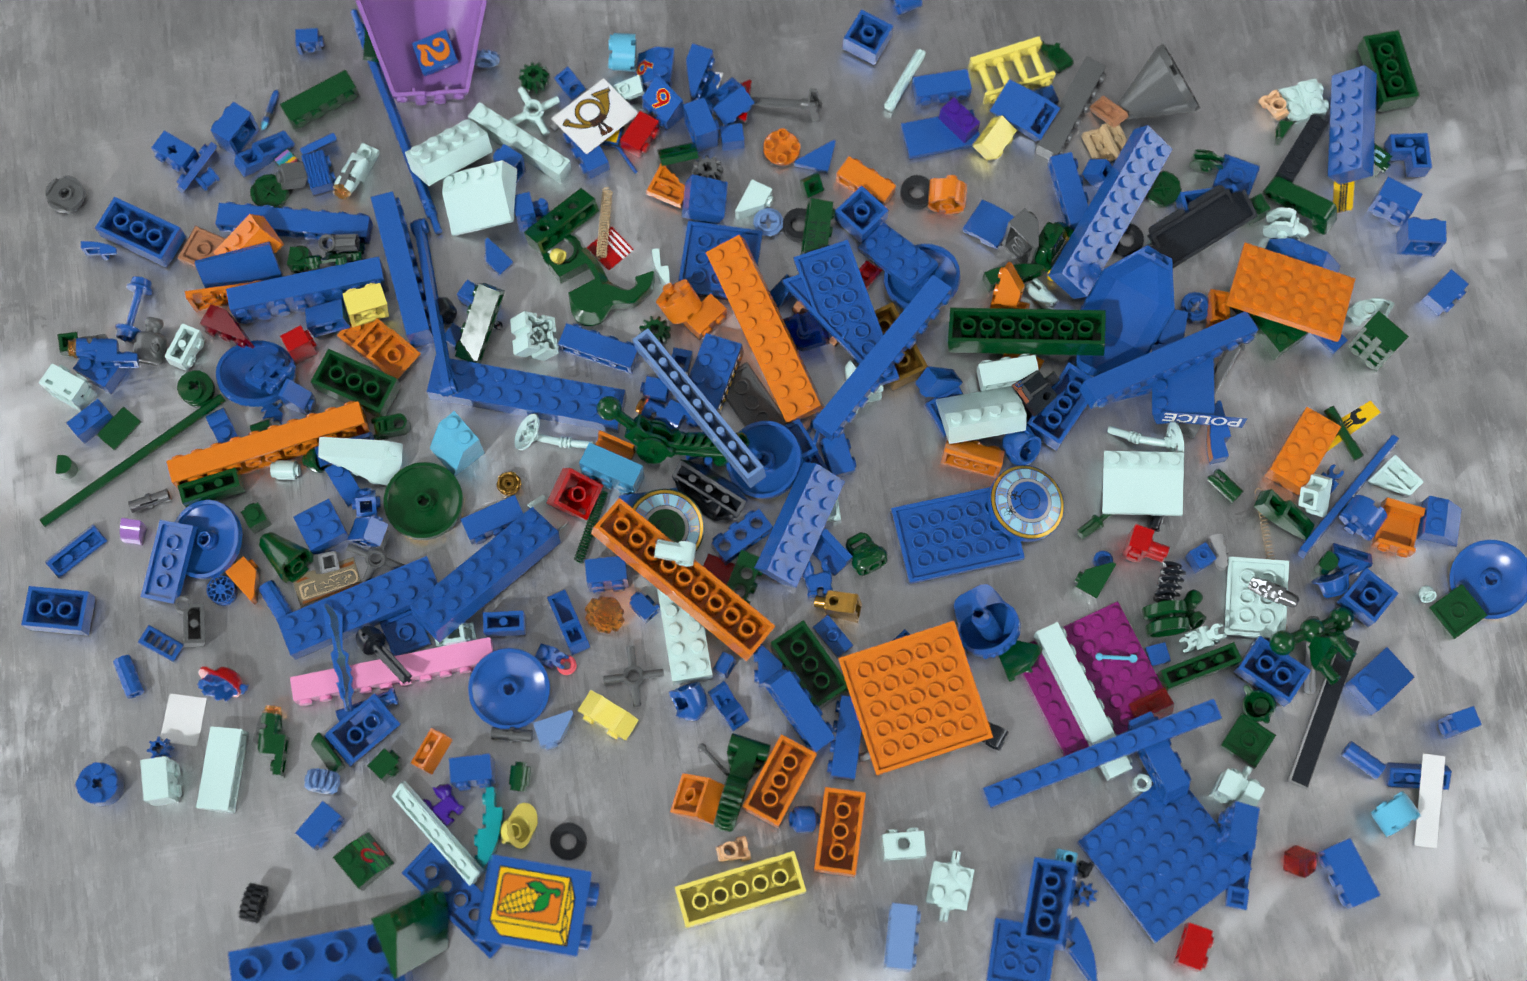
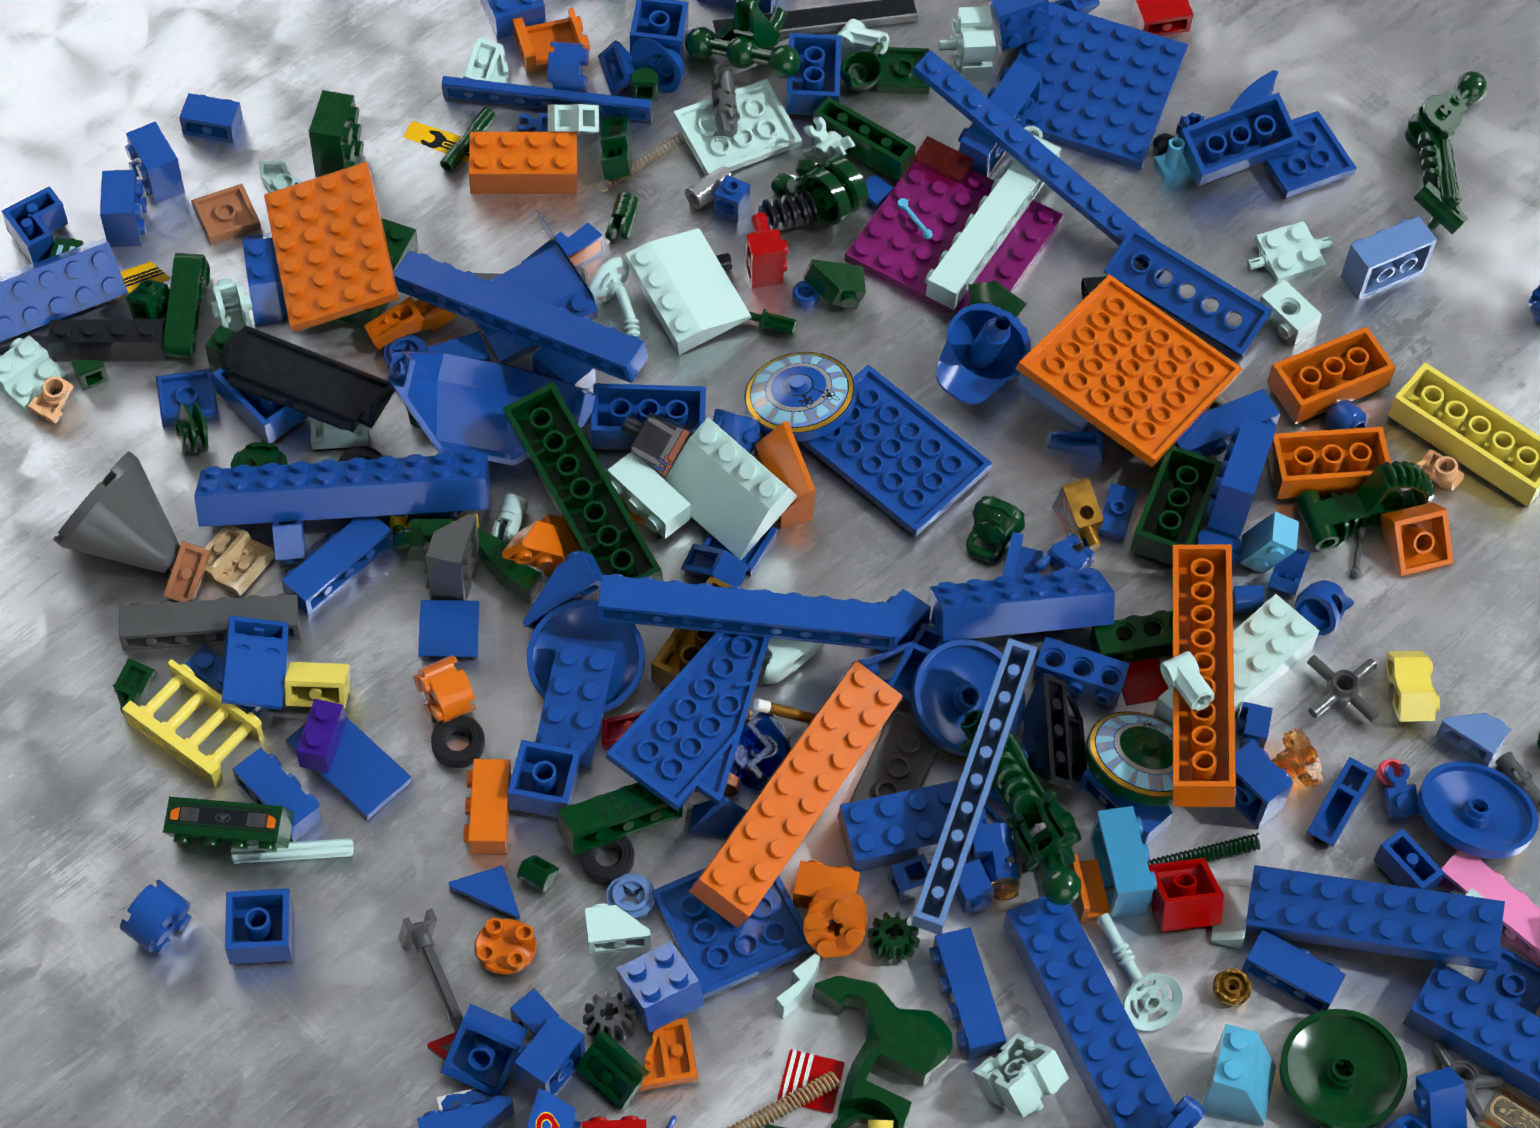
camera: 125 degrees left, 15 degrees down
none -> dark green brick [125,279,170,319]
none -> dark green brick [163,796,294,852]
none -> nougat tile [191,184,261,246]
none -> blue slope [522,551,603,629]
none -> pearl gold bar [752,698,816,724]
none -> light aqua piece [837,19,889,55]
none -> blue plate [1104,226,1272,358]
none -> medium azure brick [1239,511,1299,574]

